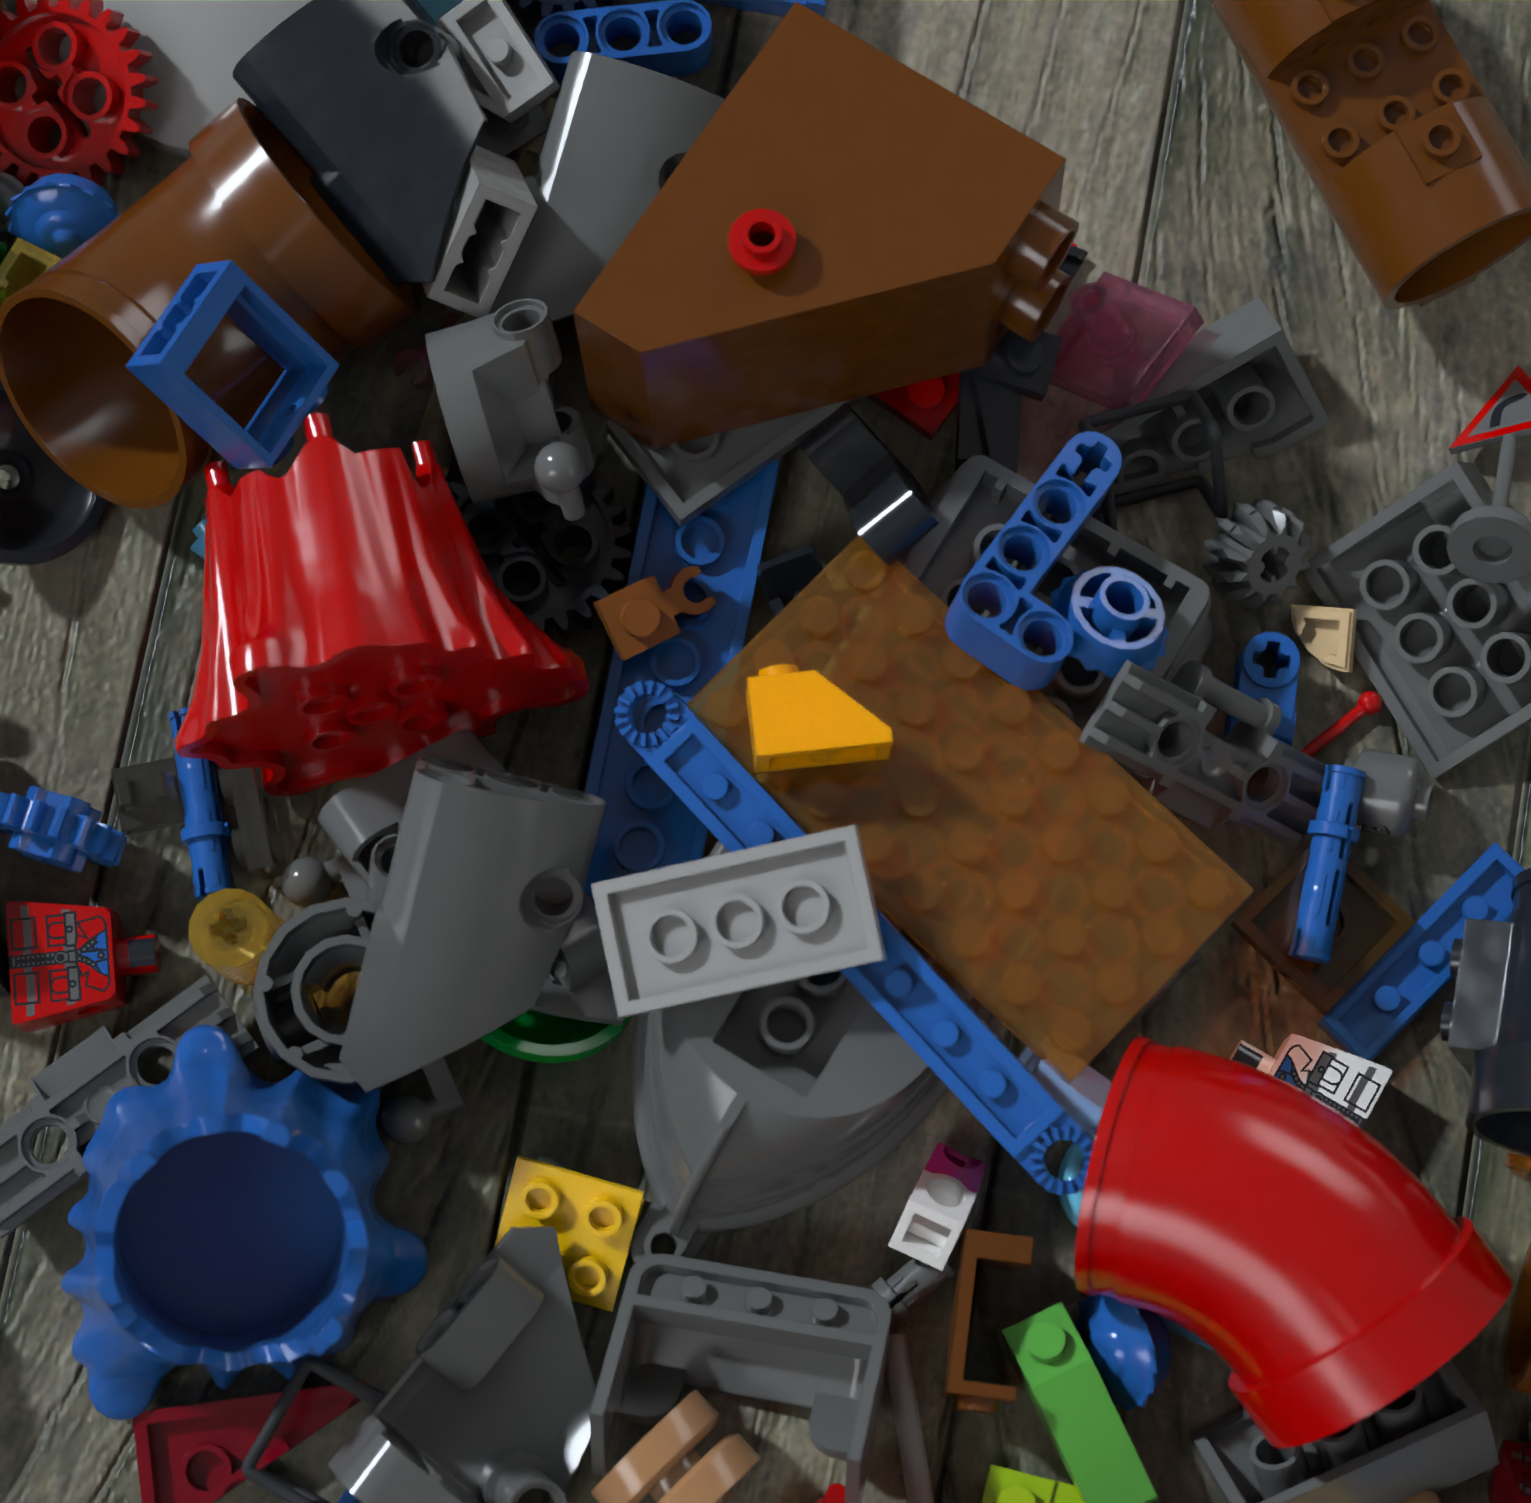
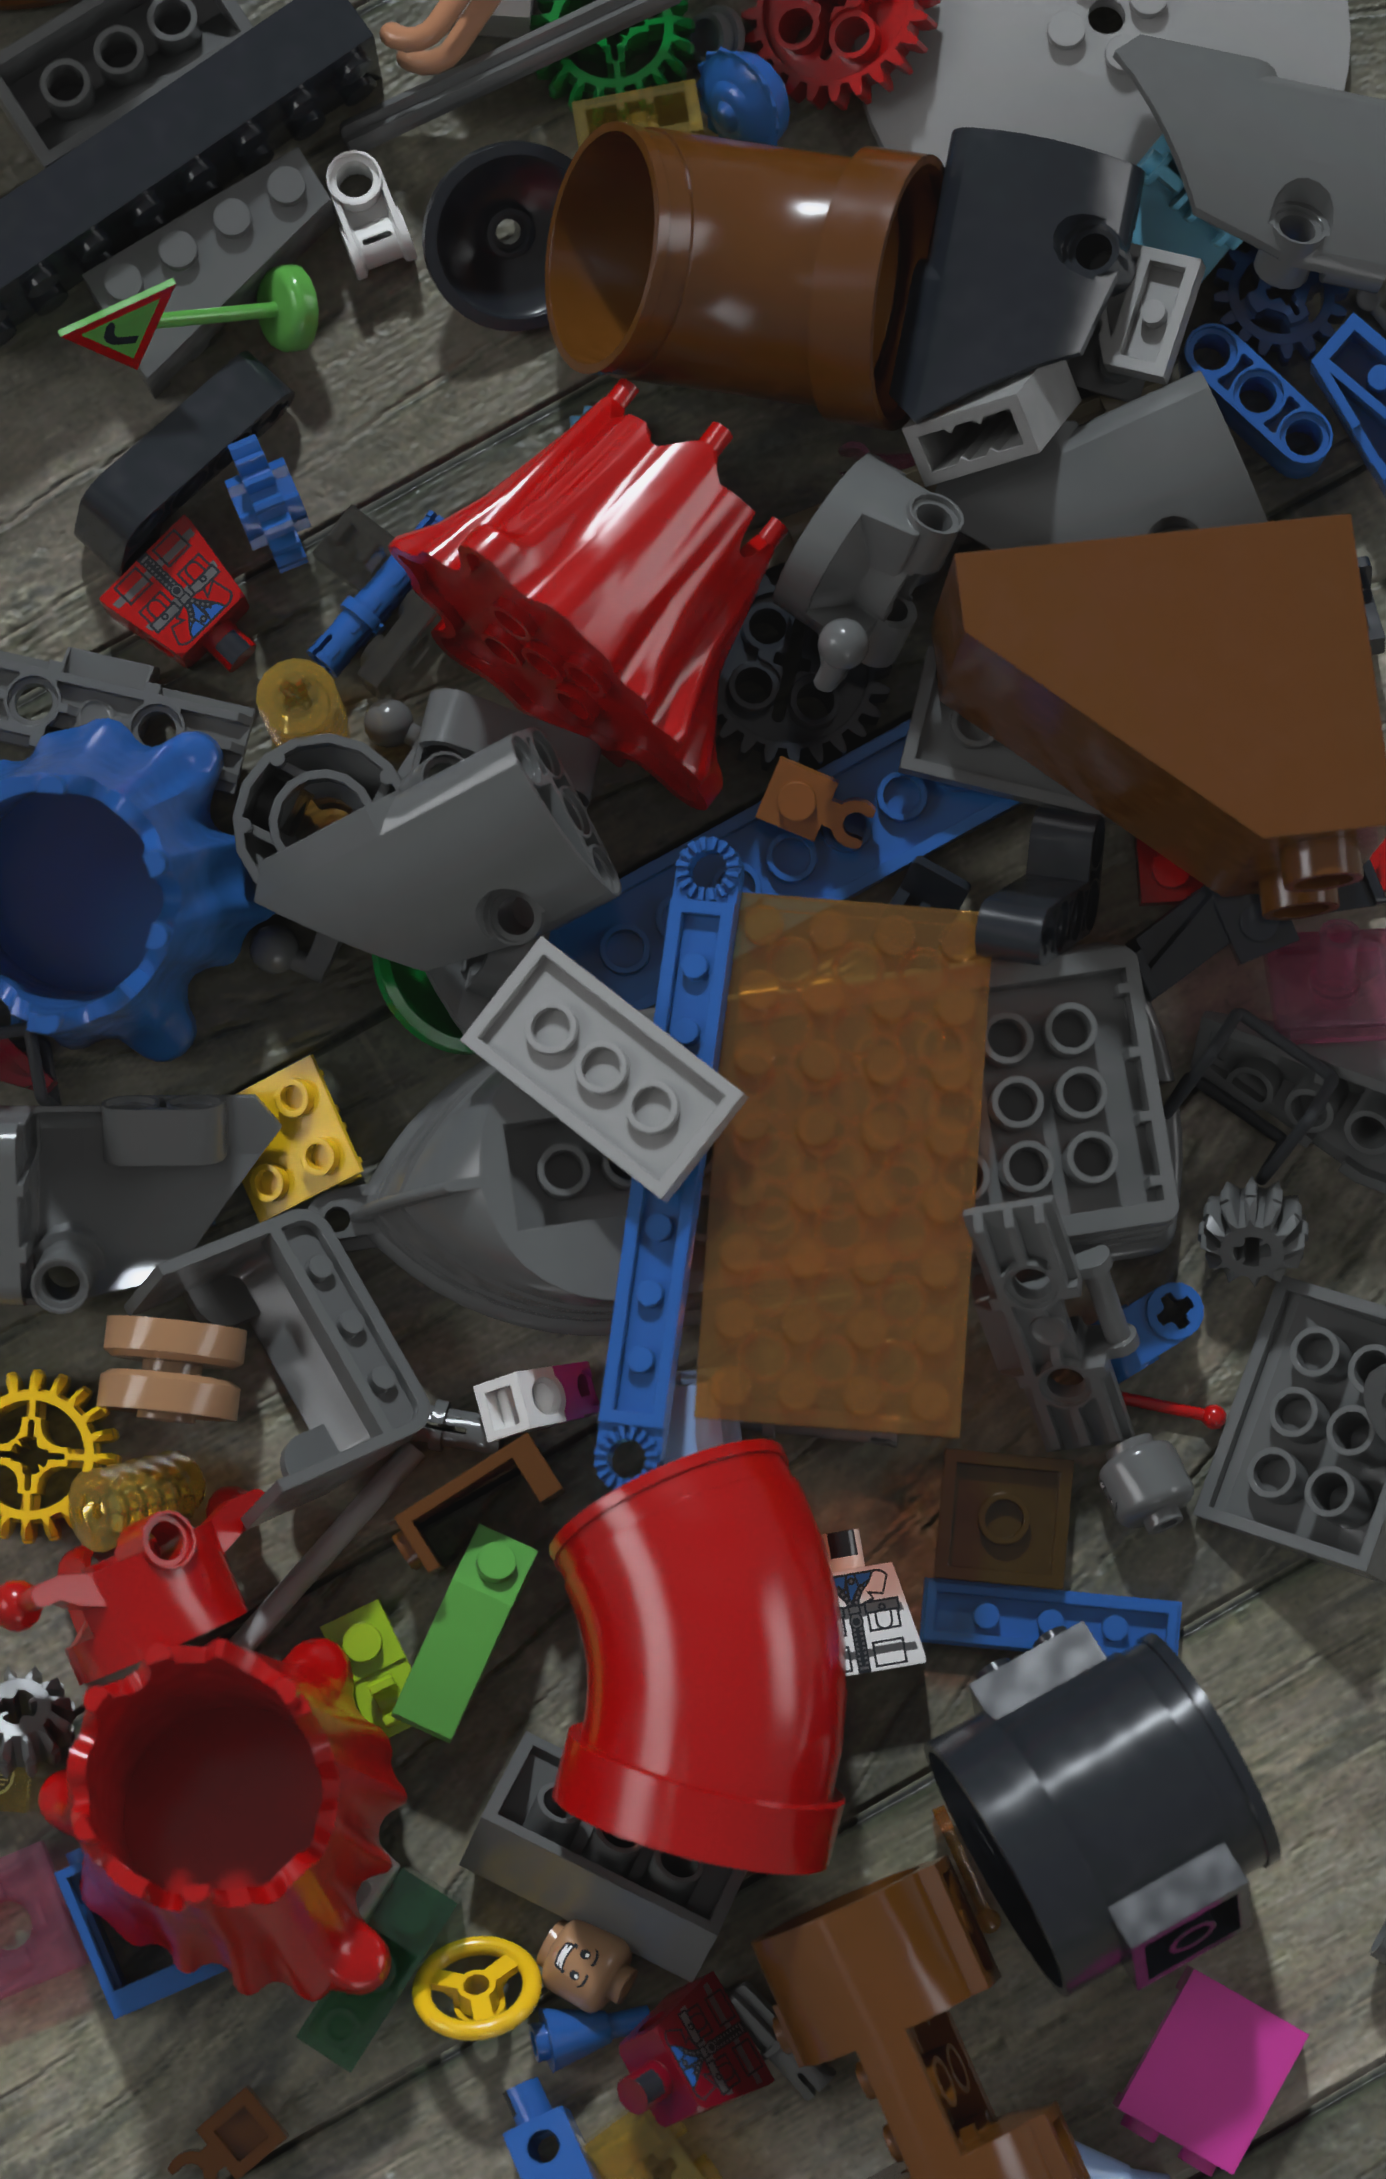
camera: 50 degrees right, 5 degrees up
blue window [125,260,340,469] -> none
red plate [728,208,796,276] -> none
light orange slope [746,664,893,773] -> none
blue beam [945,431,1122,691] -> none
blue piece [1050,567,1169,679] -> none
blue piece [1075,1294,1171,1412] -> none
blue pin [1288,764,1367,964] -> none
tan tile [1291,604,1358,672] -> none

